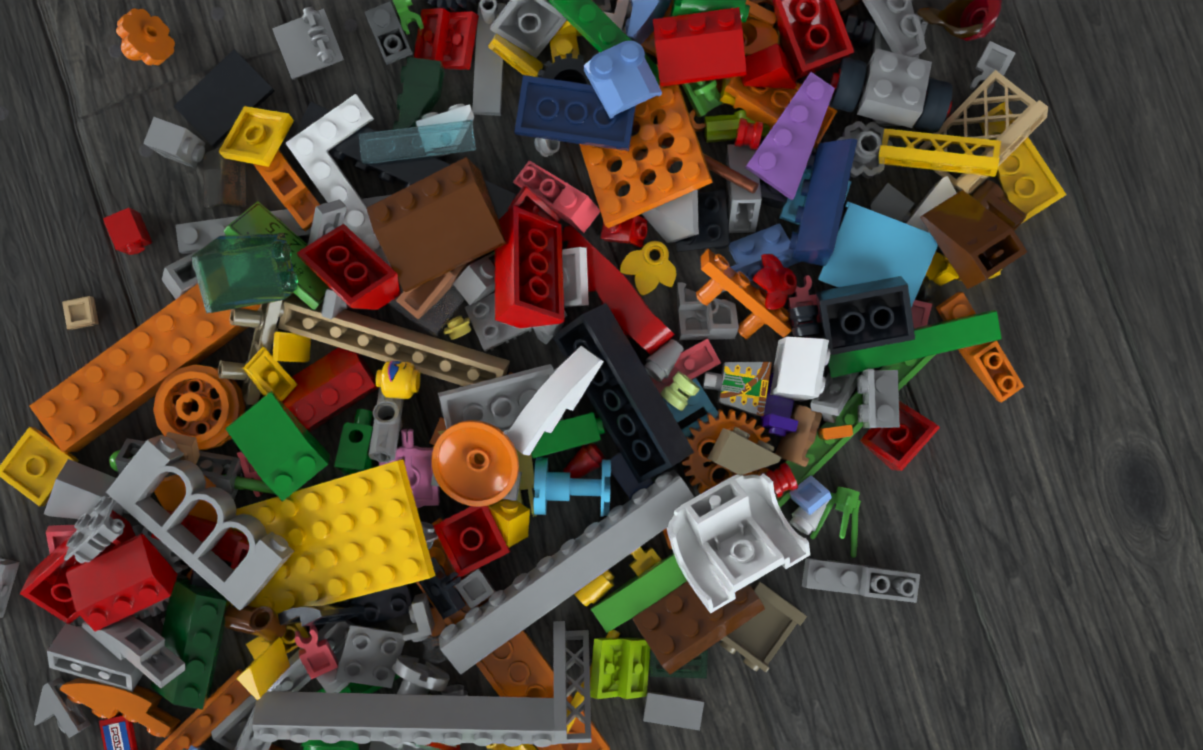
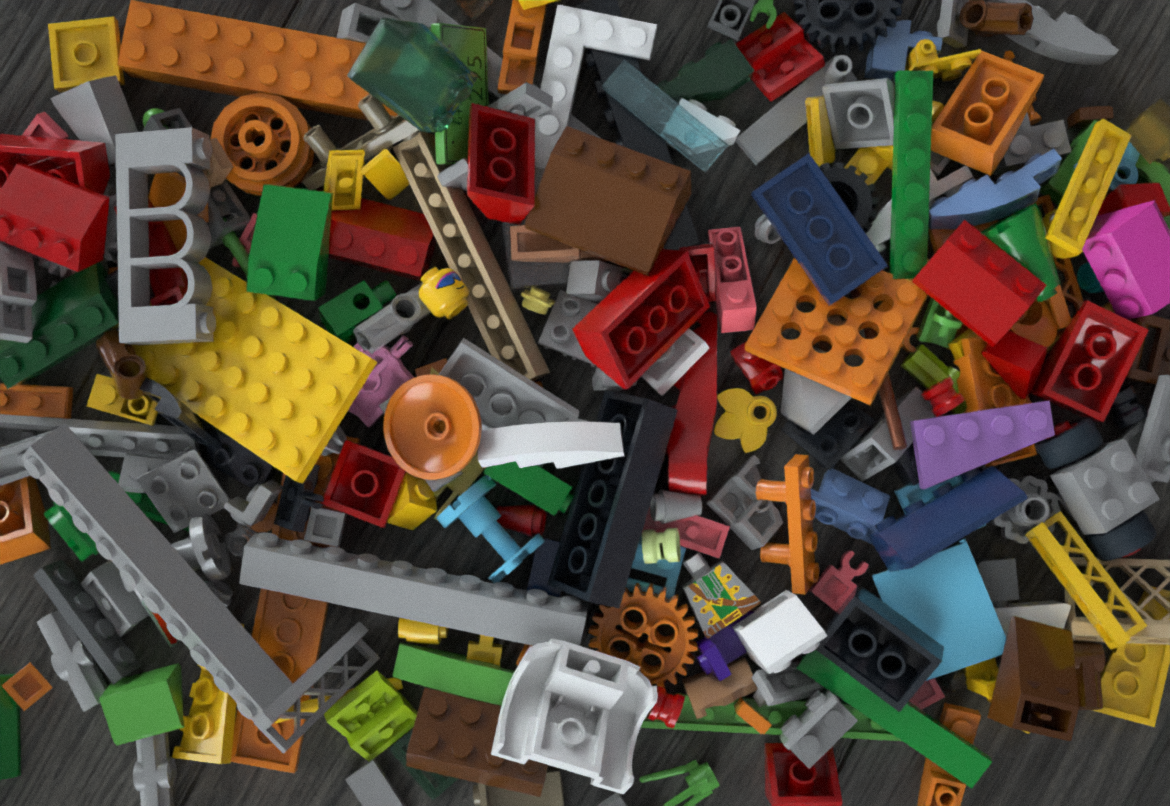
camera: 45 degrees right, 0 degrees up
light grey hinge [64,496,125,563] -> none
yellow slope [237,637,290,700] -> none
coral plate [295,625,338,679] -> none
medium blue slope [584,41,662,119] -> none
dark tan slope [707,427,781,476] -> none
red plate [753,254,797,310] -> none
black wheel [789,305,822,337] -> none
light blue plate [789,475,832,515] -> none
white cone [790,501,829,535] -> none

